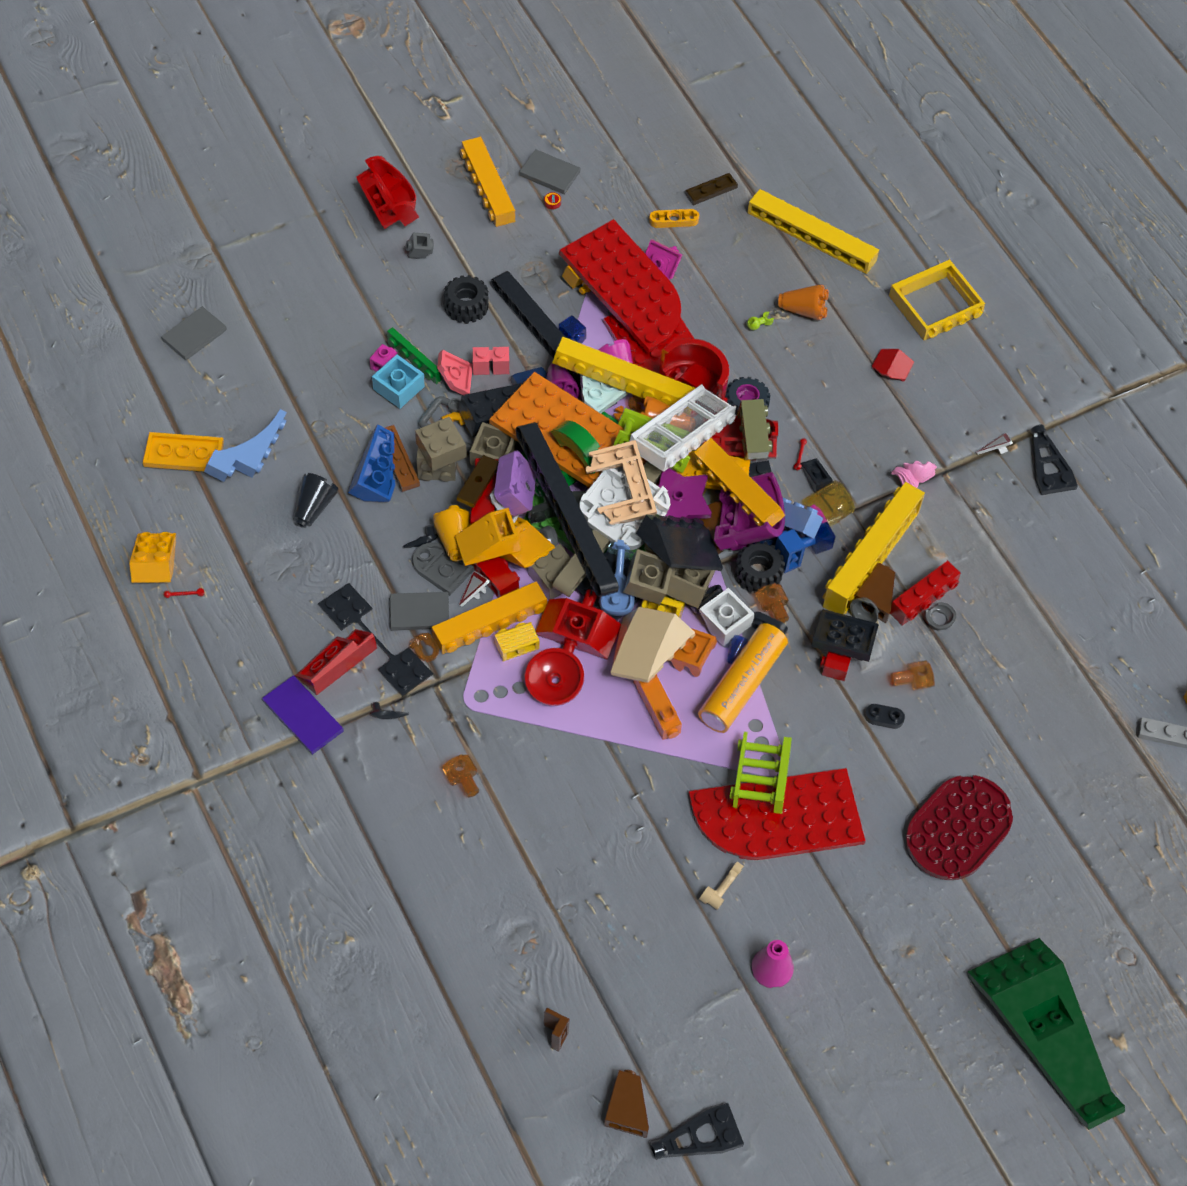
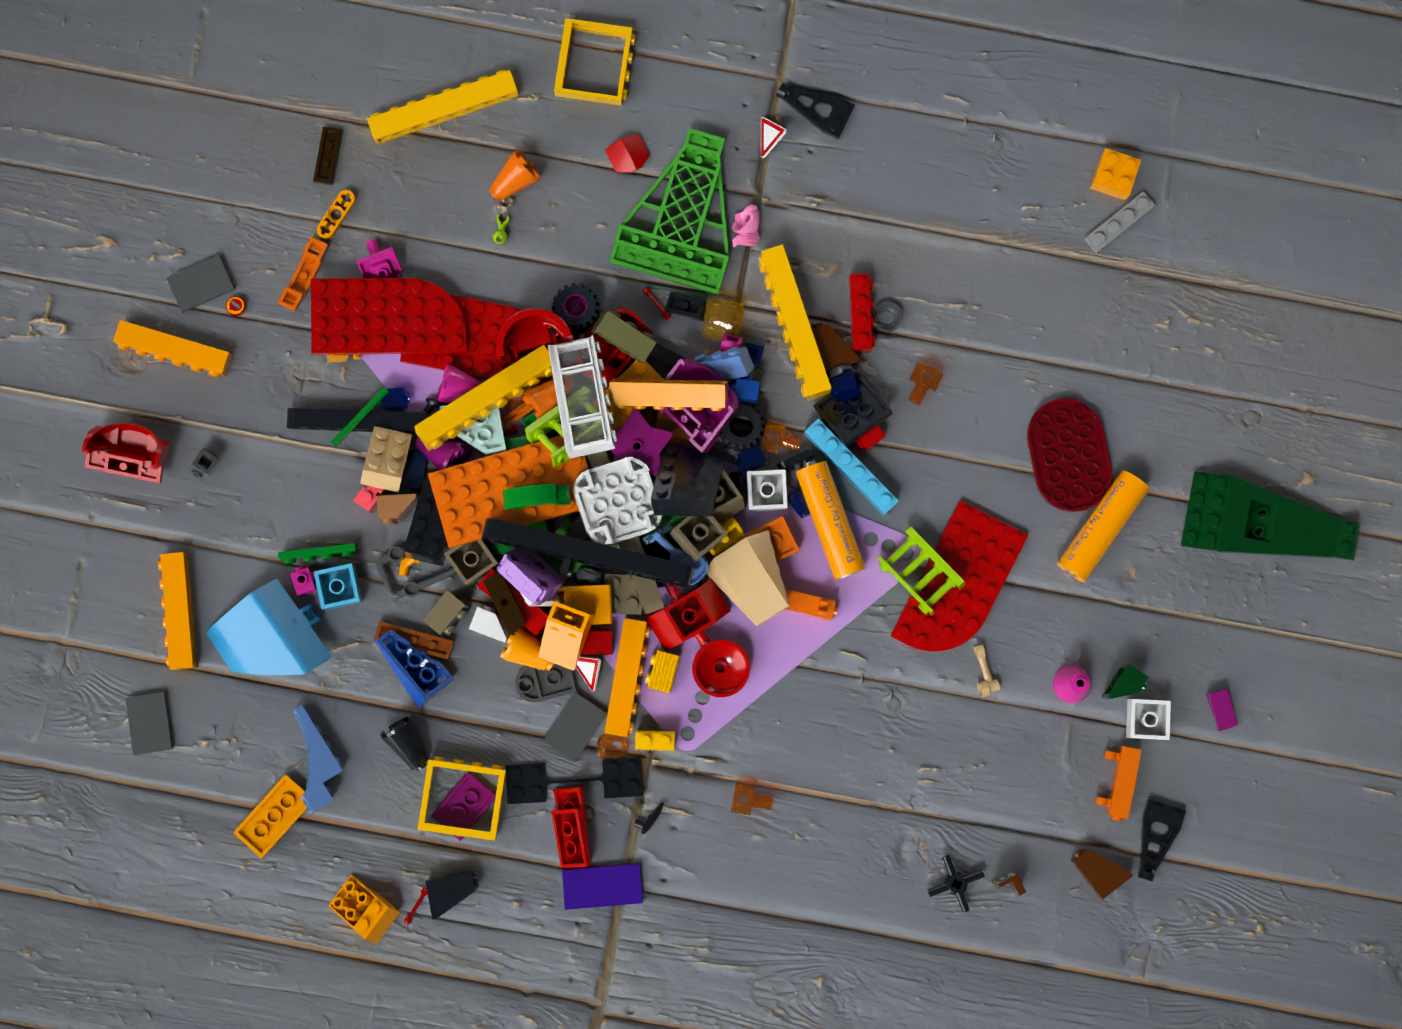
camera: 50 degrees left, 25 degrees up
black bar [403,525,438,548] -> none
dark tan brick [415,417,466,471] -> none
coral plate [437,350,473,395] -> none
black tyre [444,275,489,324] -> none
light nougat wedge [586,440,657,525] -> none
black plate [865,704,905,729] -> none
none -> light orange brick [158,552,197,670]
none -> dark azure panel [206,579,331,675]
none -> orange slope [277,237,328,312]
none -> green bar [331,387,389,447]
none -> tan brick [360,426,412,492]
none -> medium nougat slope [377,494,419,526]
none -> yellow window [417,756,507,841]
none -> black slope [425,871,479,920]
none -> magenta tile [431,771,496,841]
none -> white slope [469,605,514,644]
none -> bright green wing [609,128,729,295]
none -> yellow brick [635,730,676,751]
none -> clear blue brick [735,445,766,474]
none -> medium azure brick [803,419,898,516]
none -> clear blue brick [831,371,861,403]
none -> black bar [927,854,985,913]
none -> light orange piece [1057,470,1150,583]
none -> orange brick [1095,746,1142,822]
none -> dark green slope [1101,664,1149,699]
none -> white brick [1126,699,1171,740]
none -> magenta slope [1206,689,1238,731]

